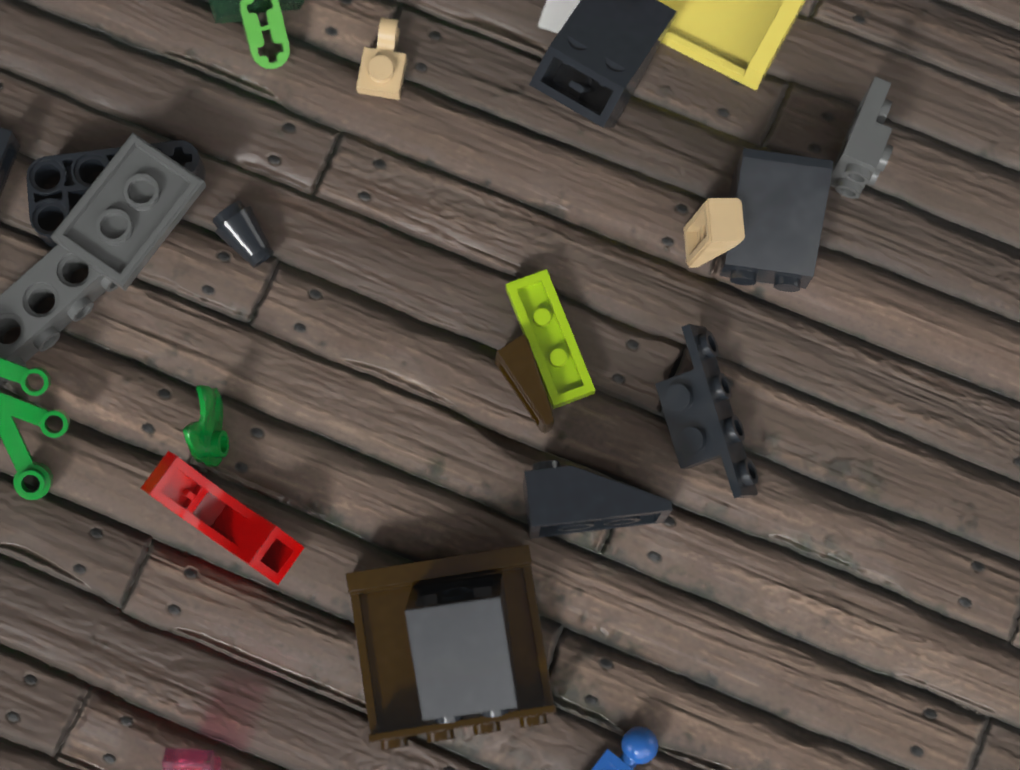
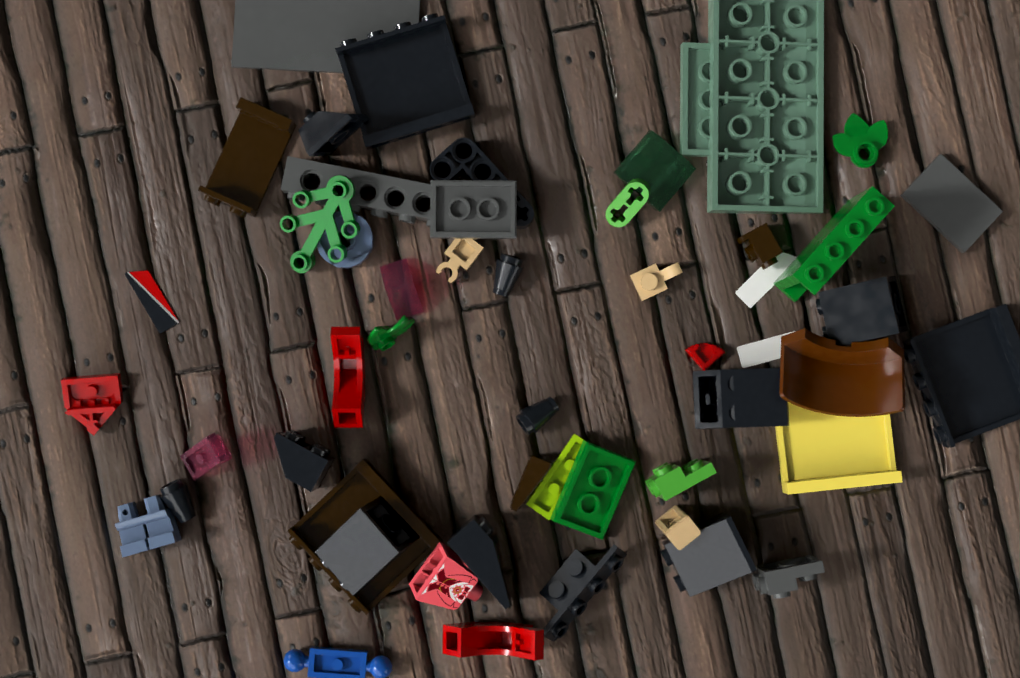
camera: 55 degrees right, 10 degrees up
none -> black slope [274,430,335,492]
none -> sand blue plate [317,211,374,268]
none -> clear pink slope [380,258,424,321]
none -> coral torso [409,541,483,610]
none -> tan plate [436,239,484,283]
none -> red arch [443,622,544,661]
none -> black cone [516,397,559,435]
none -> green tile [550,440,636,540]
none -> bright green plate [645,458,717,501]
none -> red tile [685,343,725,371]

